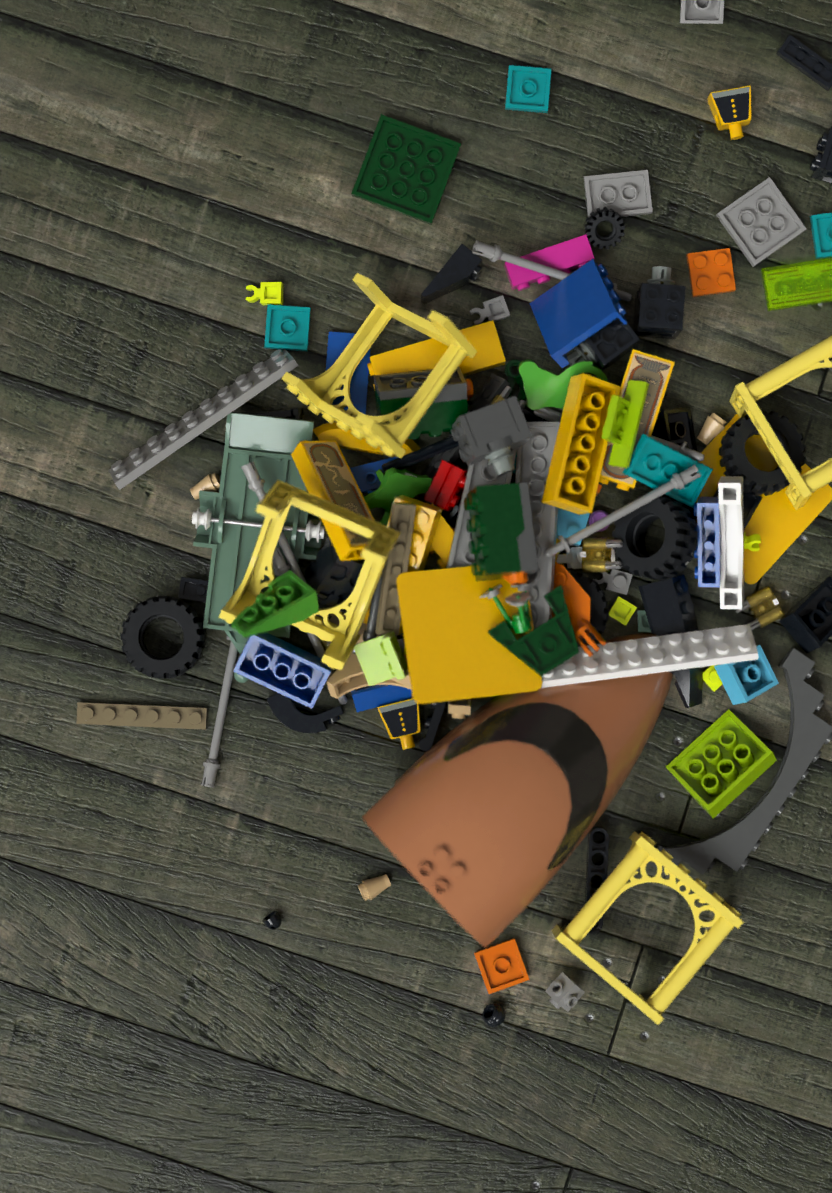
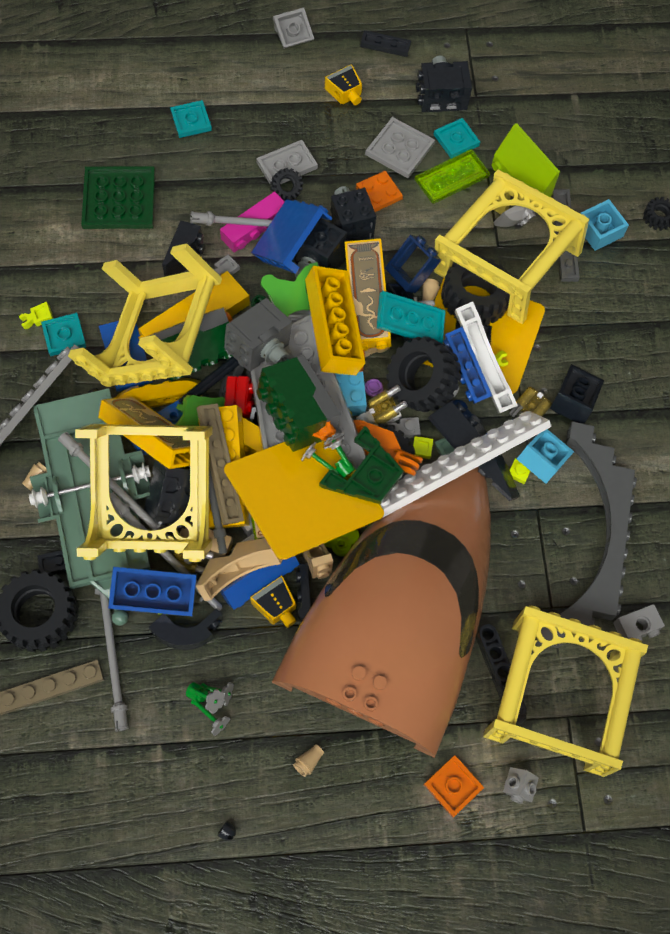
camera: 25 degrees left, 20 degrees down
bright green wedge [231,570,319,637] -> none
lime bracket [354,631,409,686] -> none
black piece [482,1003,506,1027] -> none
light grey bar [544,465,701,558] -> none
lime bracket [601,380,649,468] -> none
lime slope [666,709,777,819] -> none
none -> plant [186,682,234,736]
none -> dark blue window [385,234,441,293]
none -> light grey brick [613,604,665,641]

